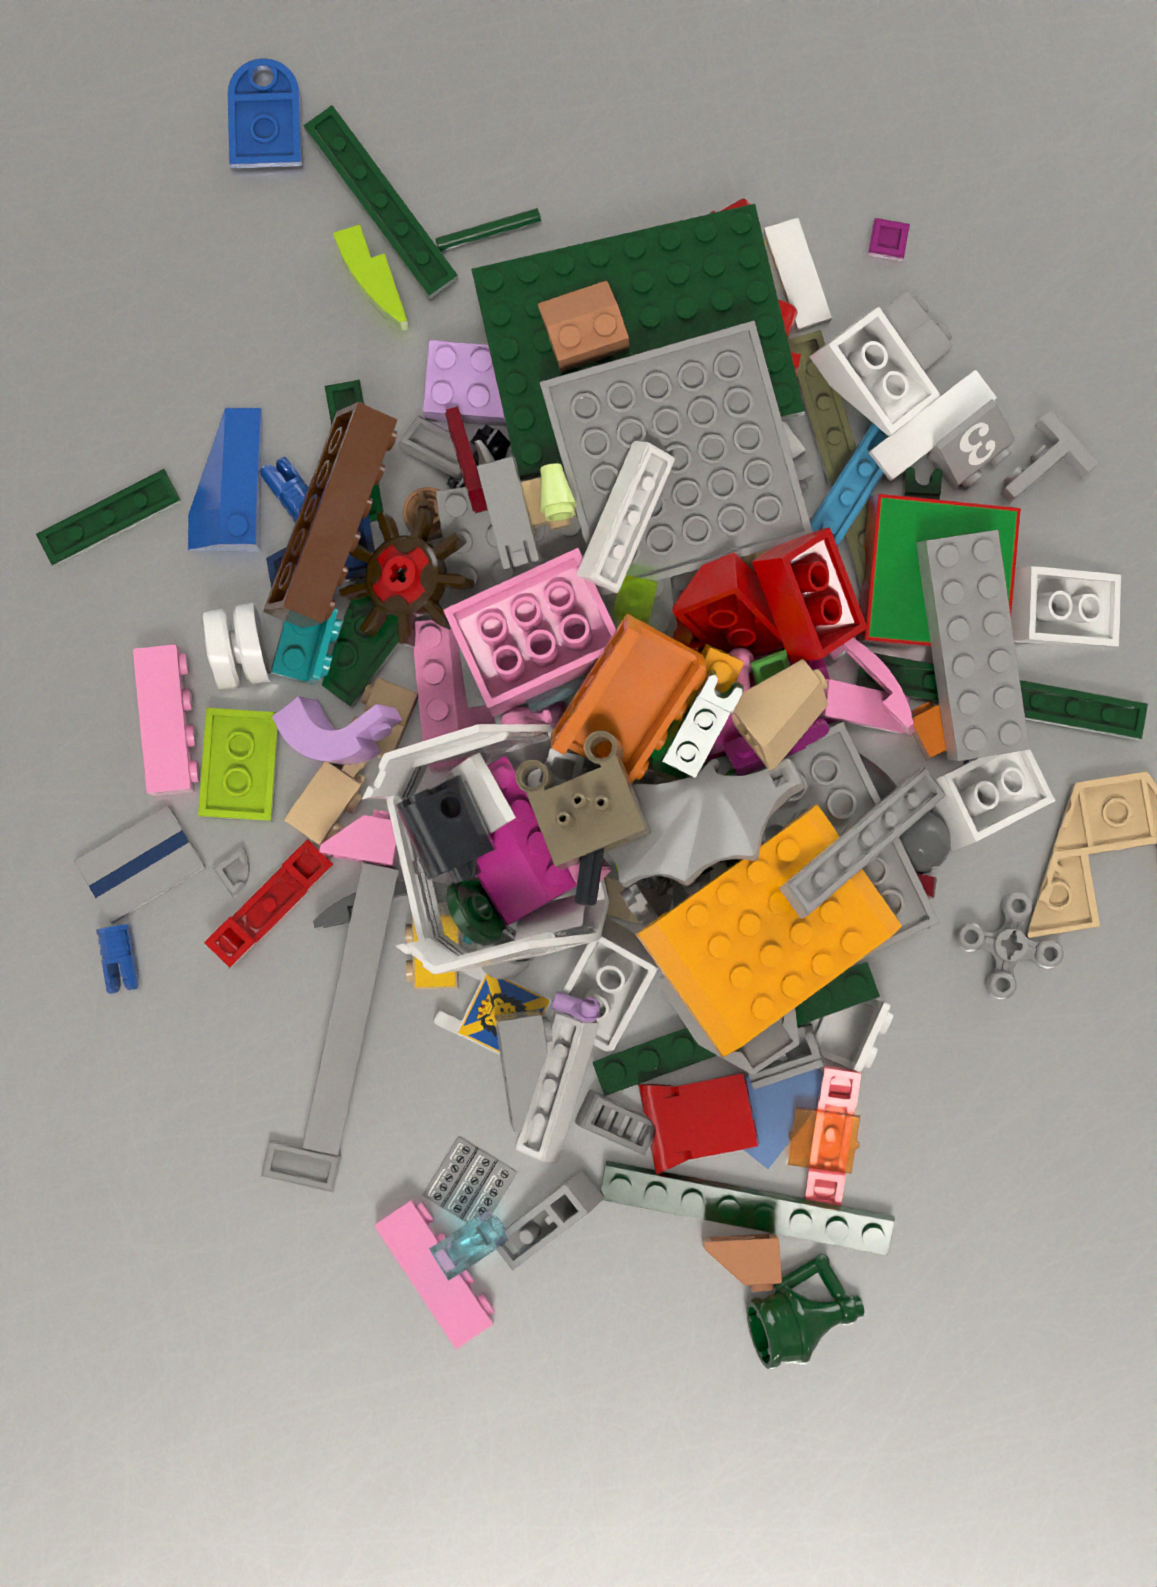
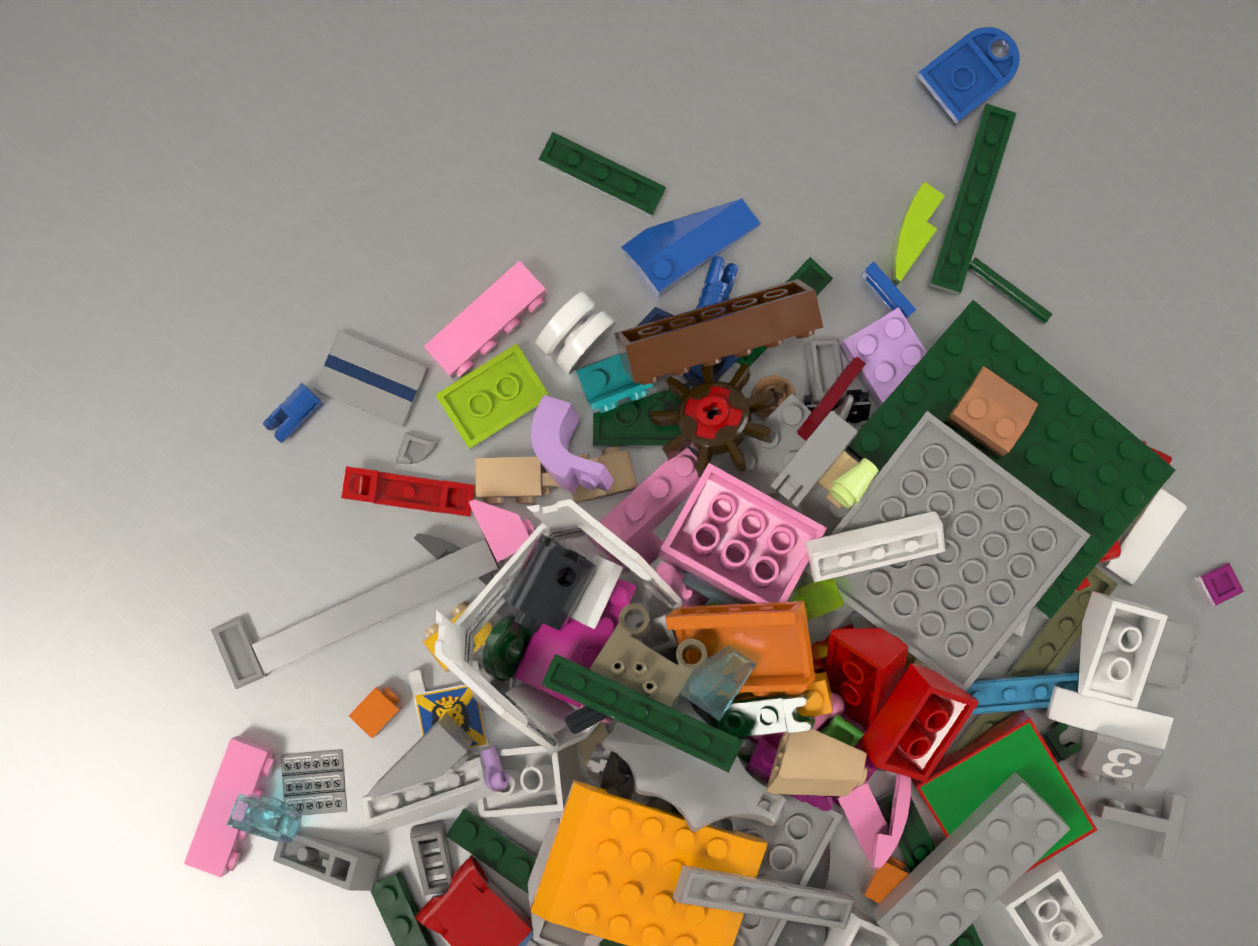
camera: 50 degrees right, 0 degrees up
none -> orange brick [349,686,403,739]
none -> dark green tile [541,654,743,773]
none -> clear light blue slope [679,646,757,721]
none -> blue tile [861,262,916,319]

